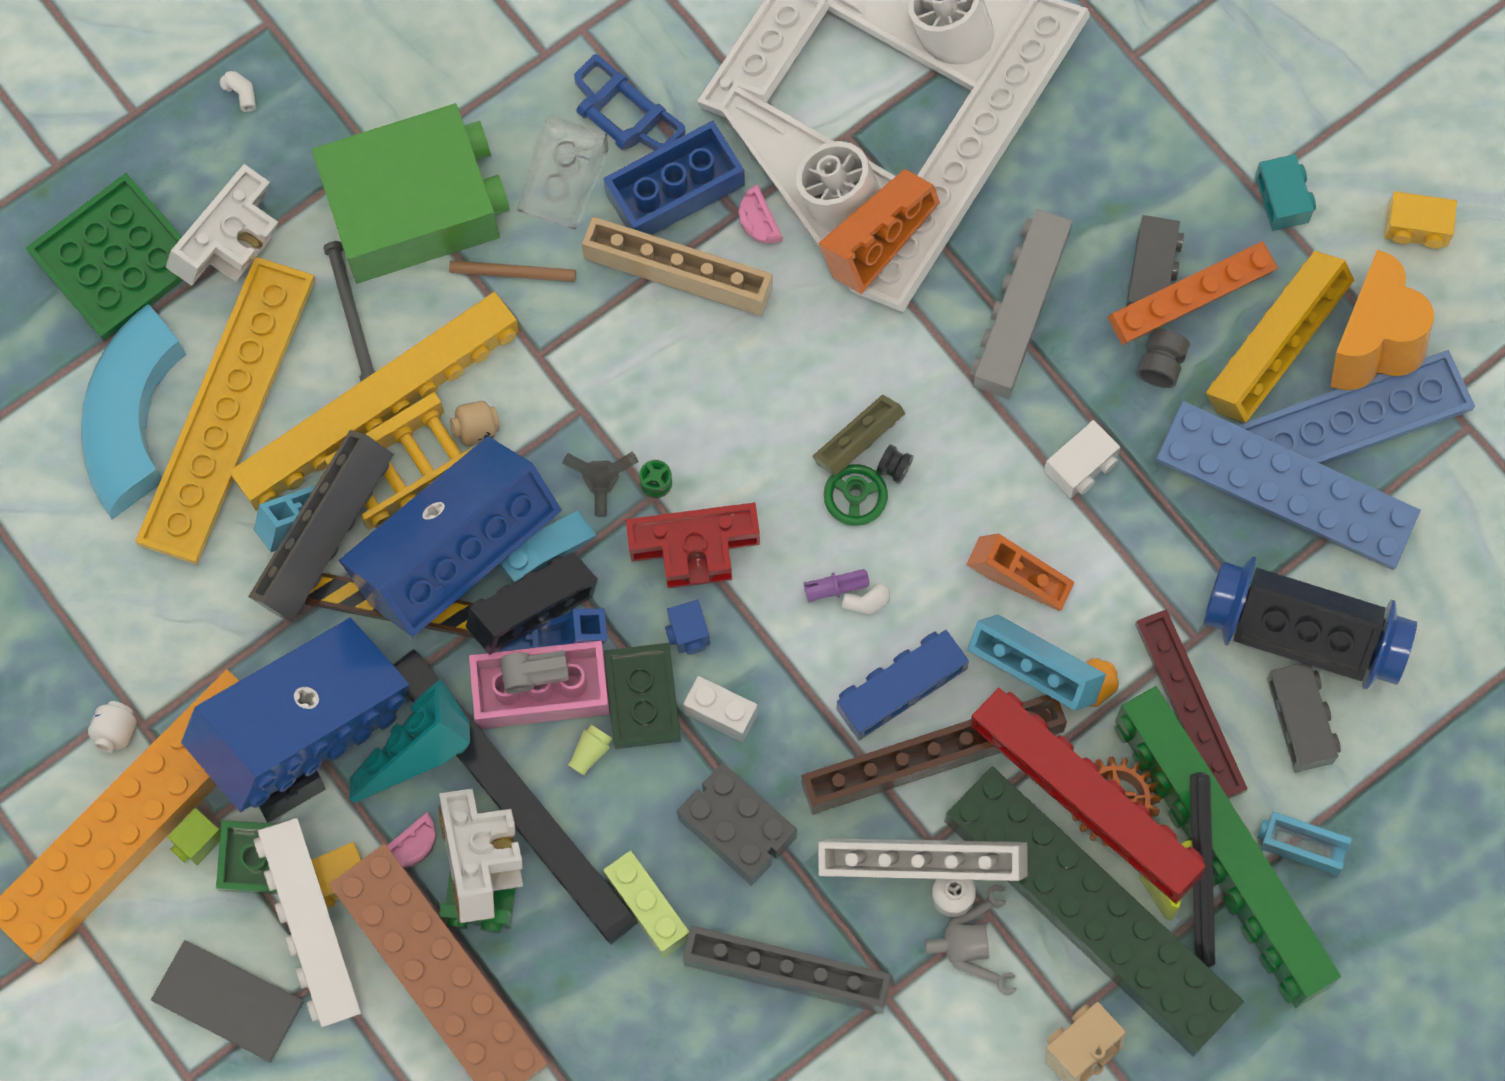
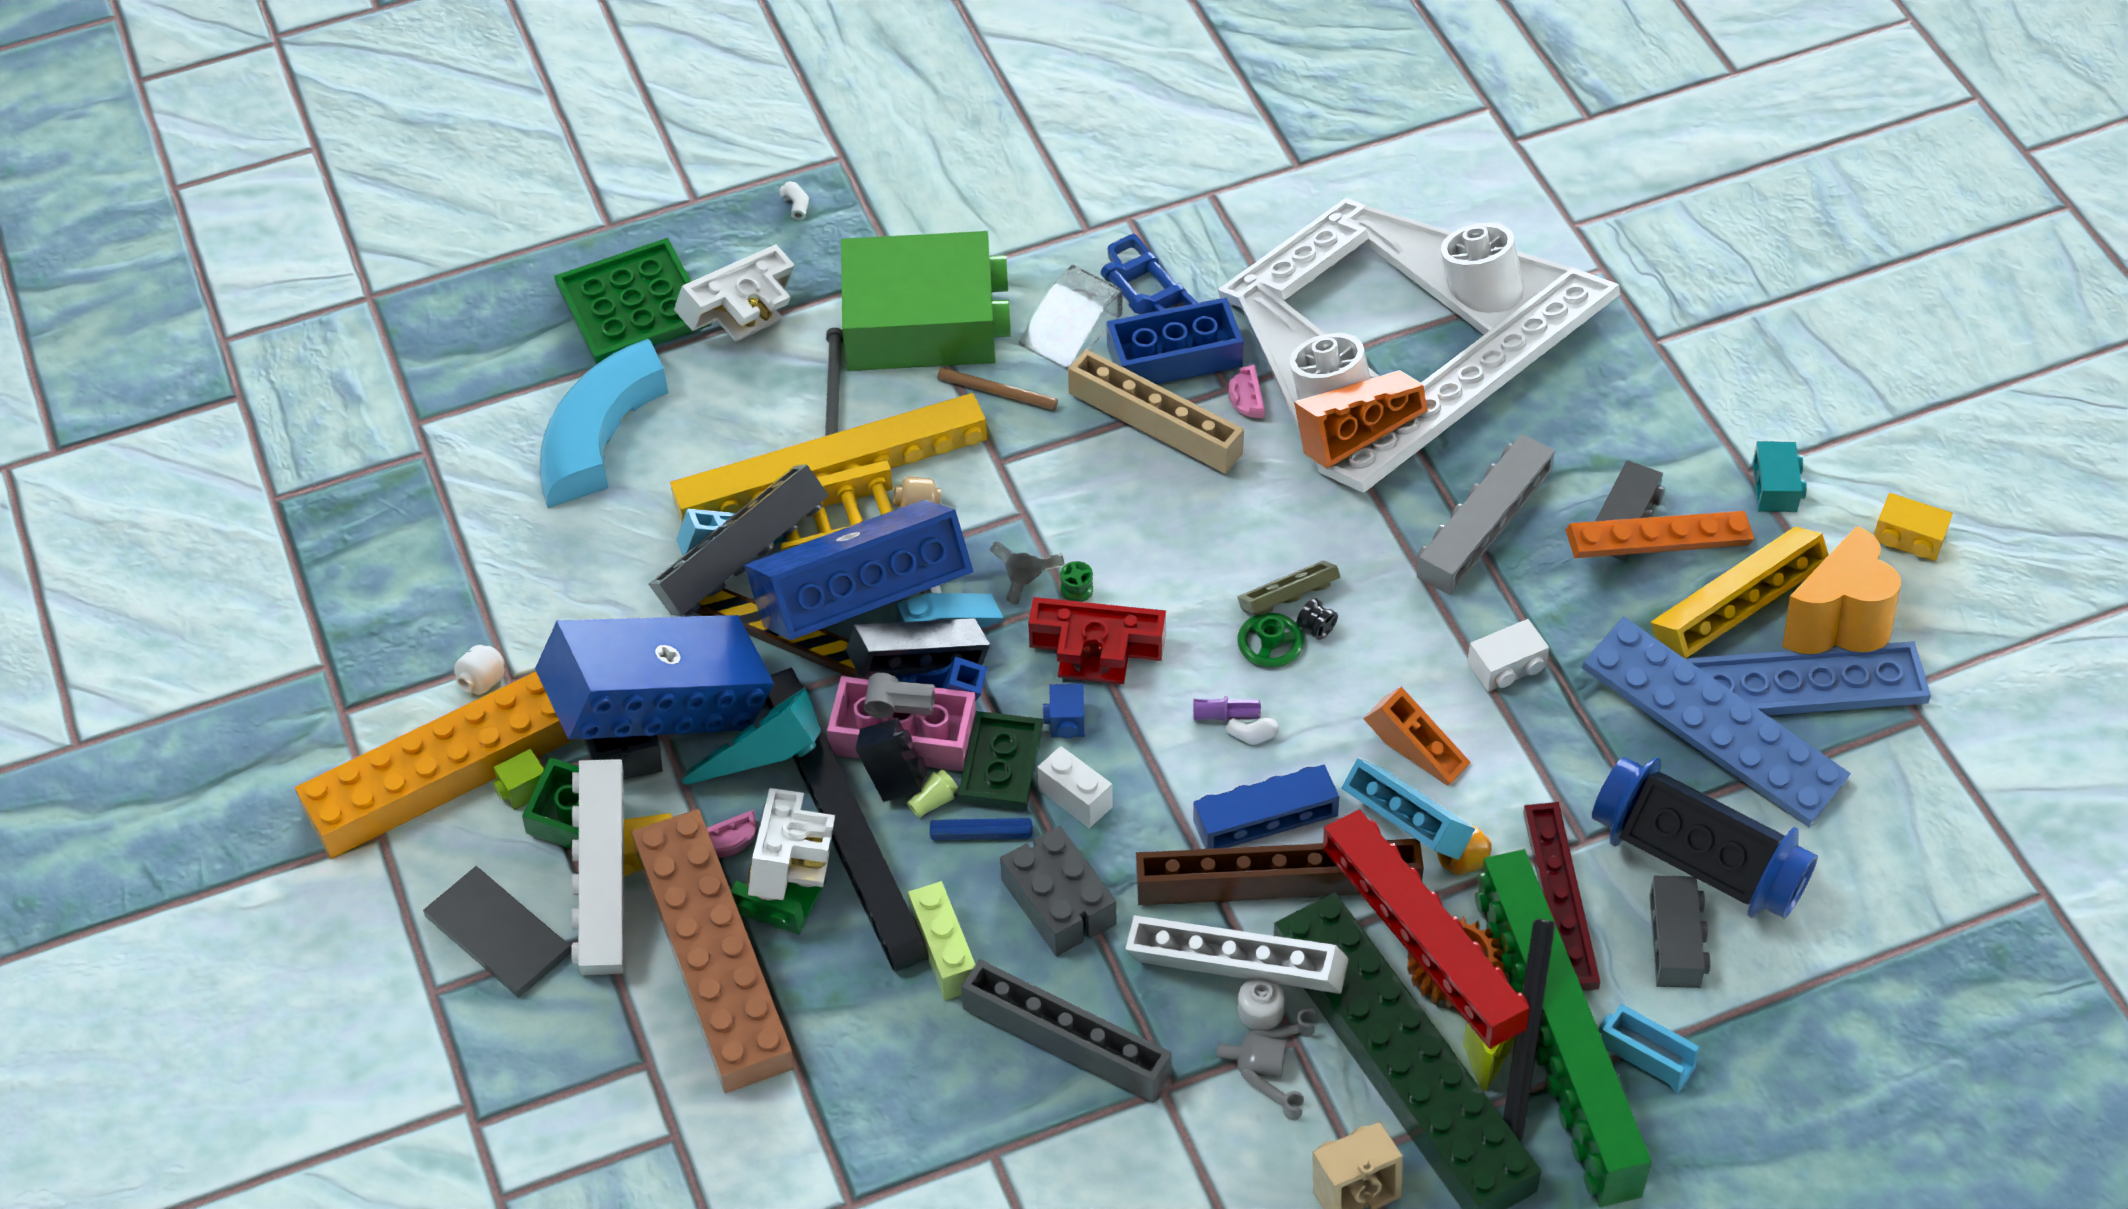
camera: 15 degrees right, 20 degrees down
yellow plate [135,256,316,565] -> none
dark grey wheel [1136,329,1190,388] -> none
none -> black brick [855,718,927,802]
none -> blue axle [930,818,1033,840]

